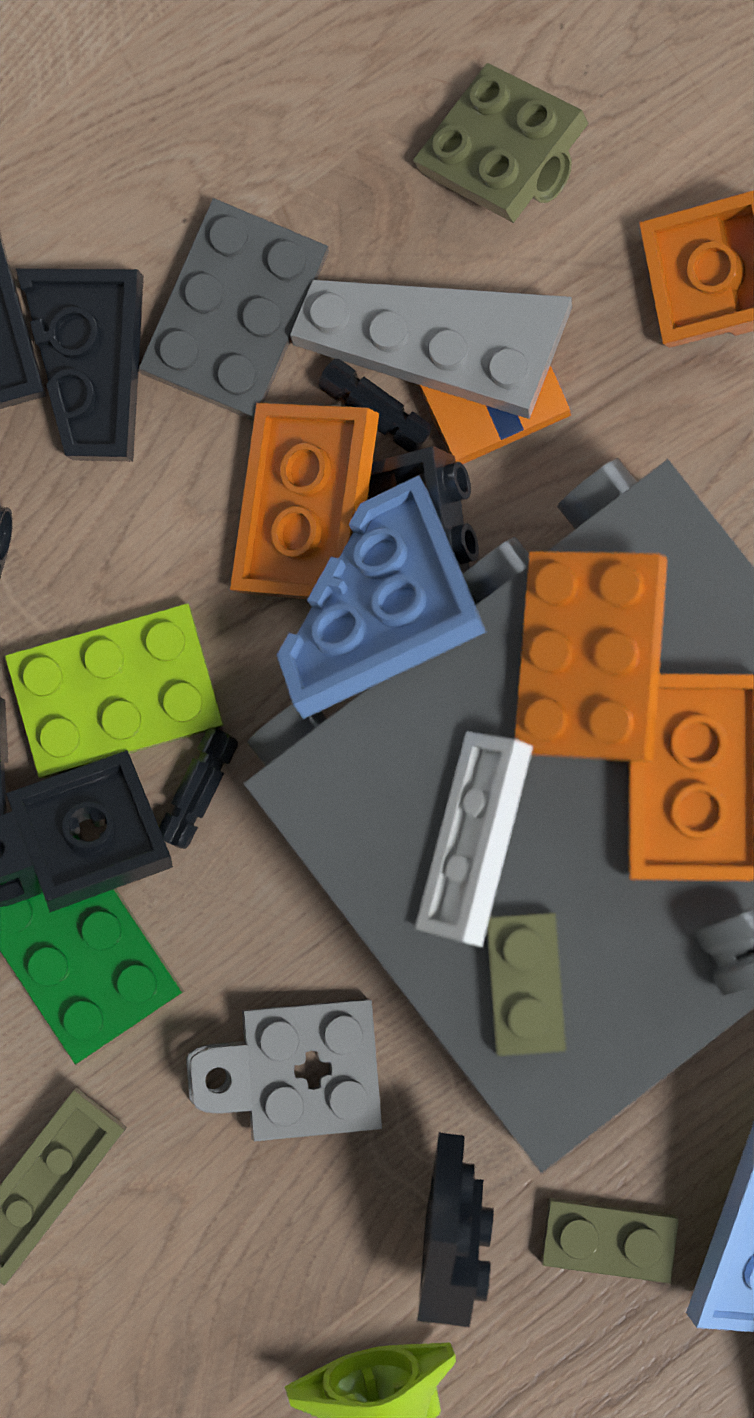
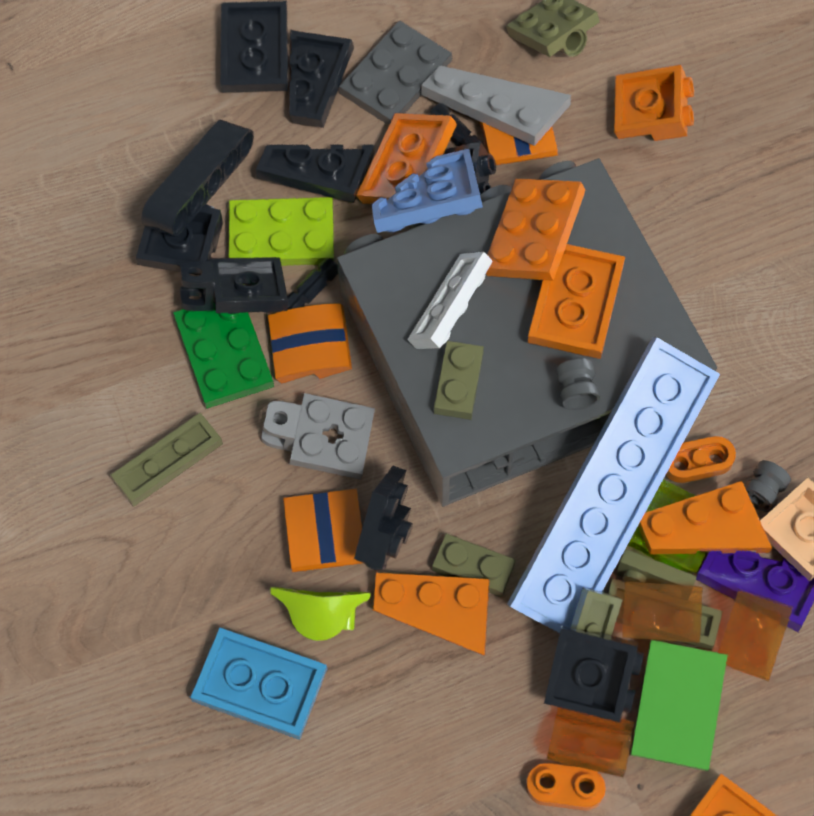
camera: 15 degrees right, 20 degrees down
none -> black wing [256,144,374,203]
none -> orange slope [268,303,352,383]
none -> orange slope [283,489,364,572]
none -> orange wing [373,573,490,656]

